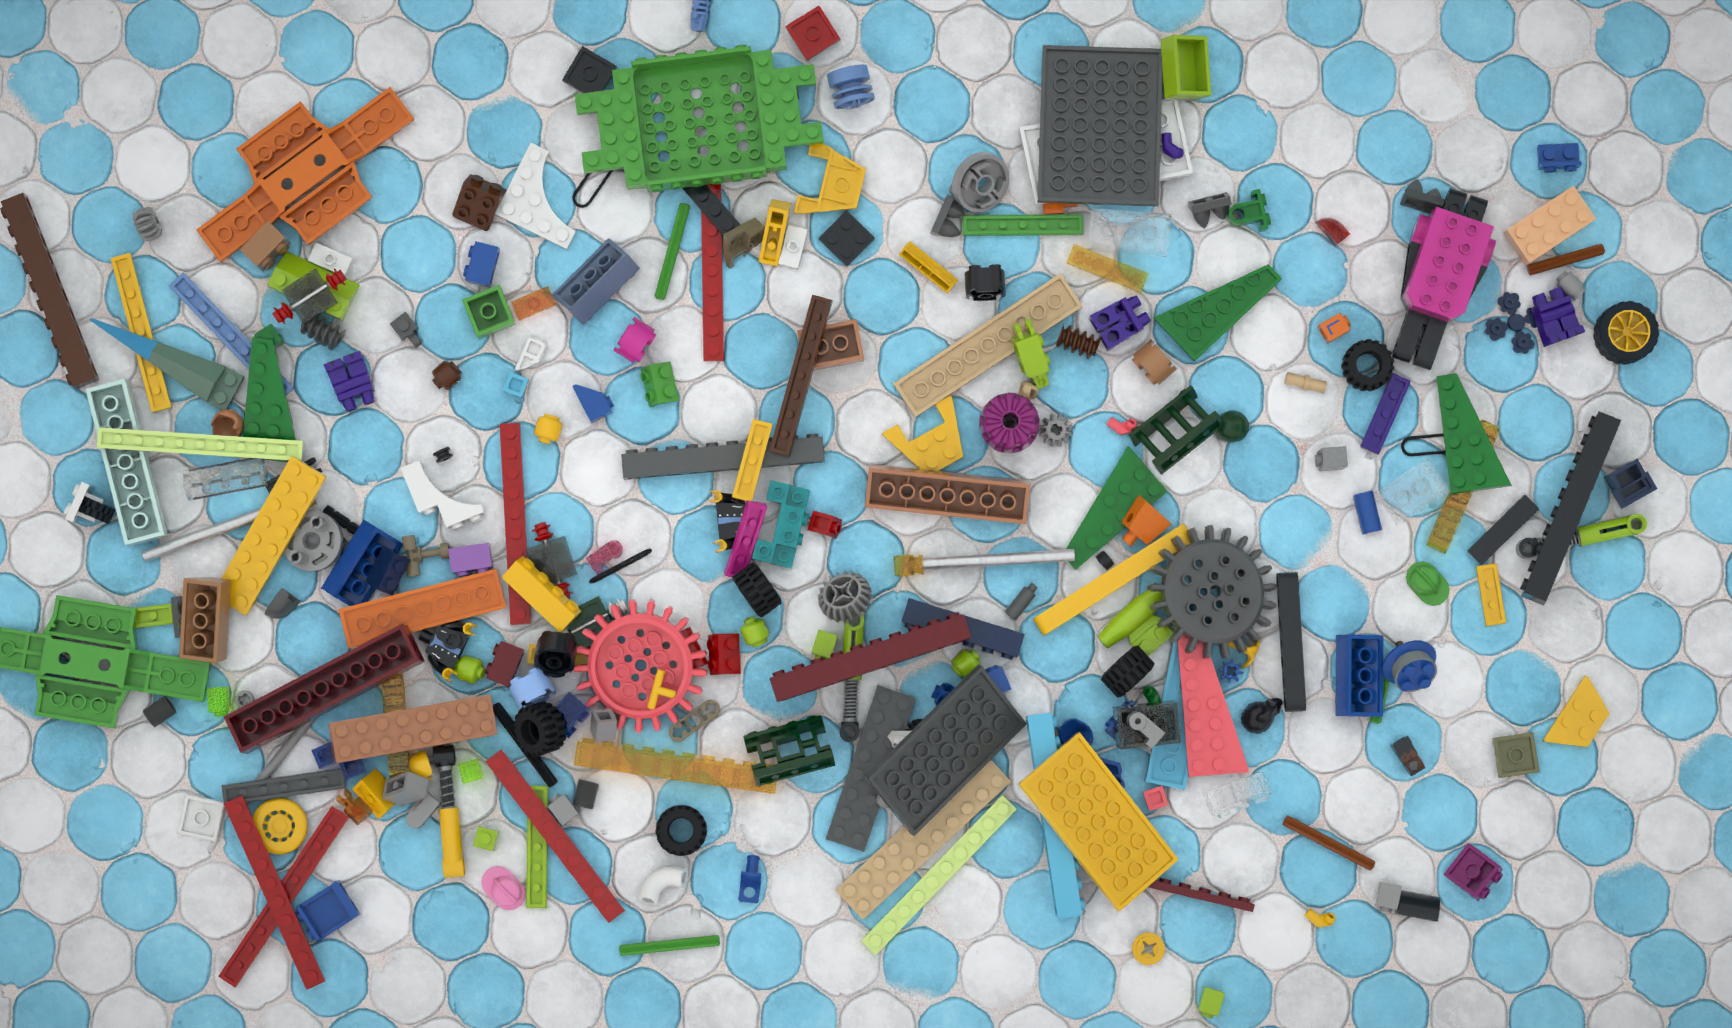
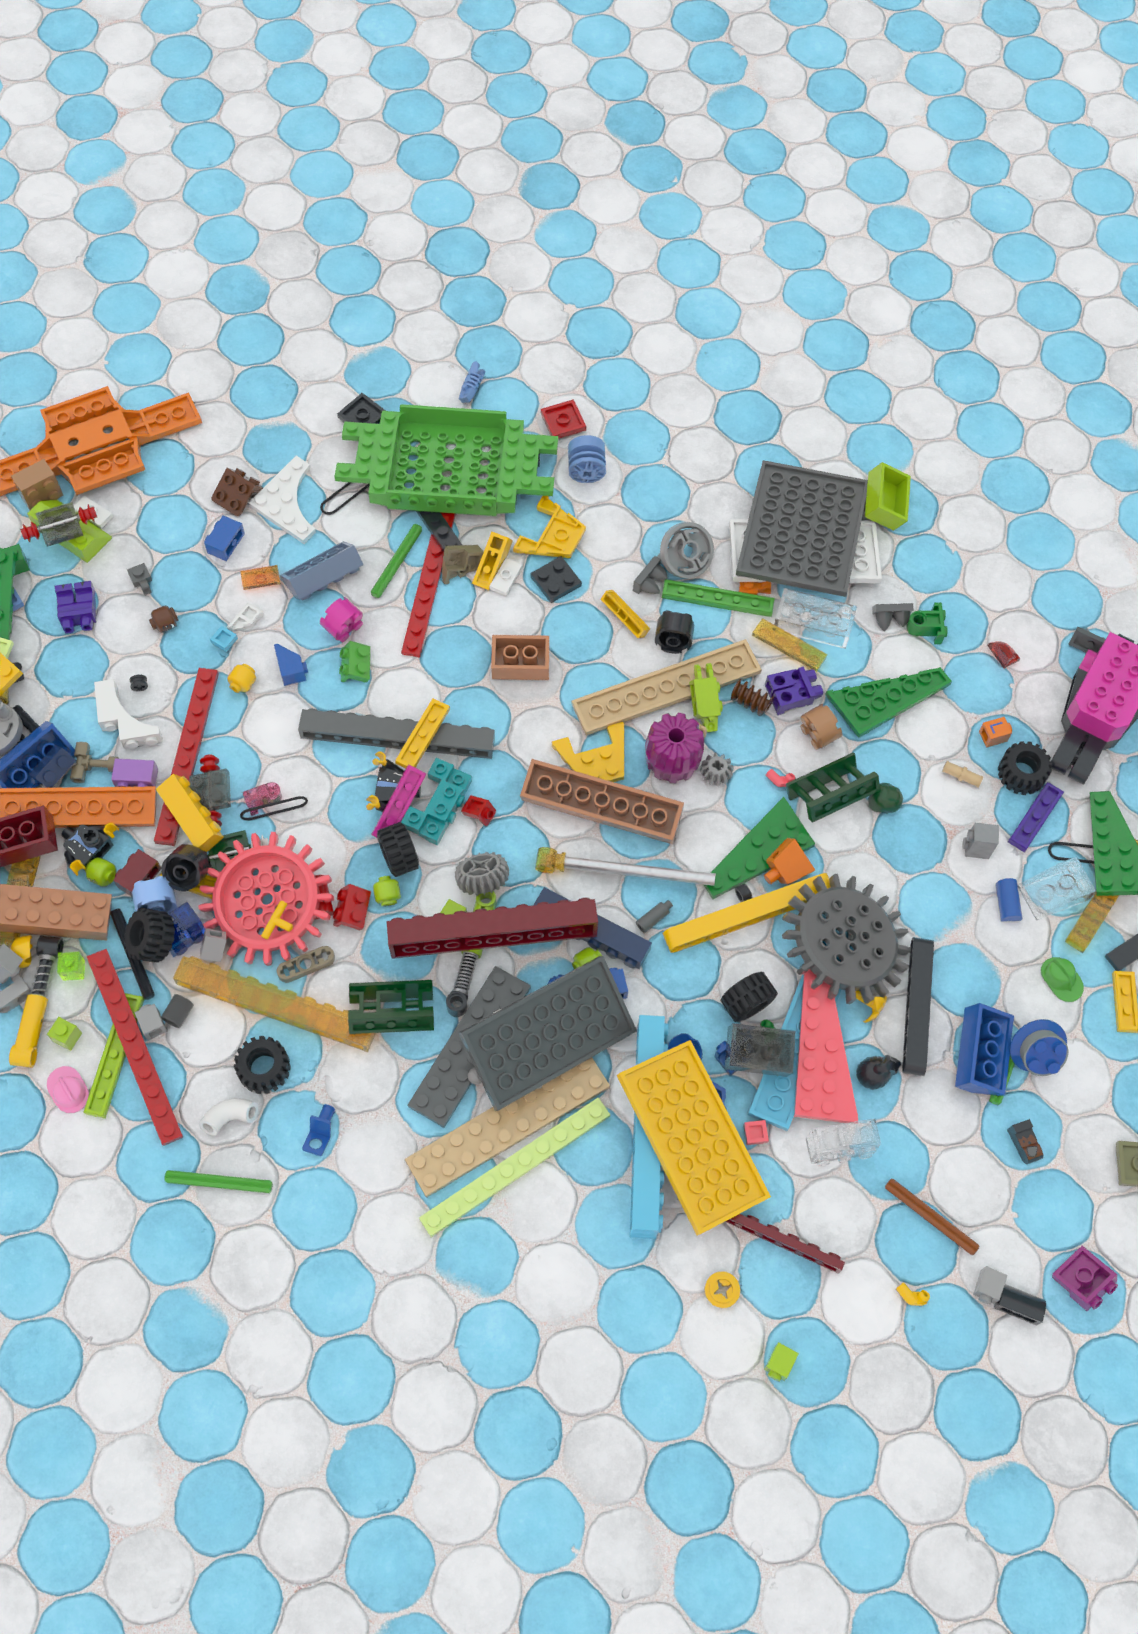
camera: 10 degrees right, 20 degrees down
dark grey piece [300,310,346,350] -> none
bright green brick [462,285,516,339] -> none
reddish brown plate [769,295,833,456] -> none
lime plate [1097,590,1174,656] -> none
light grey leg [1127,711,1165,748] -> none
dark purple arm [1162,133,1184,159] -> none
blue gear [1218,659,1244,684] -> none

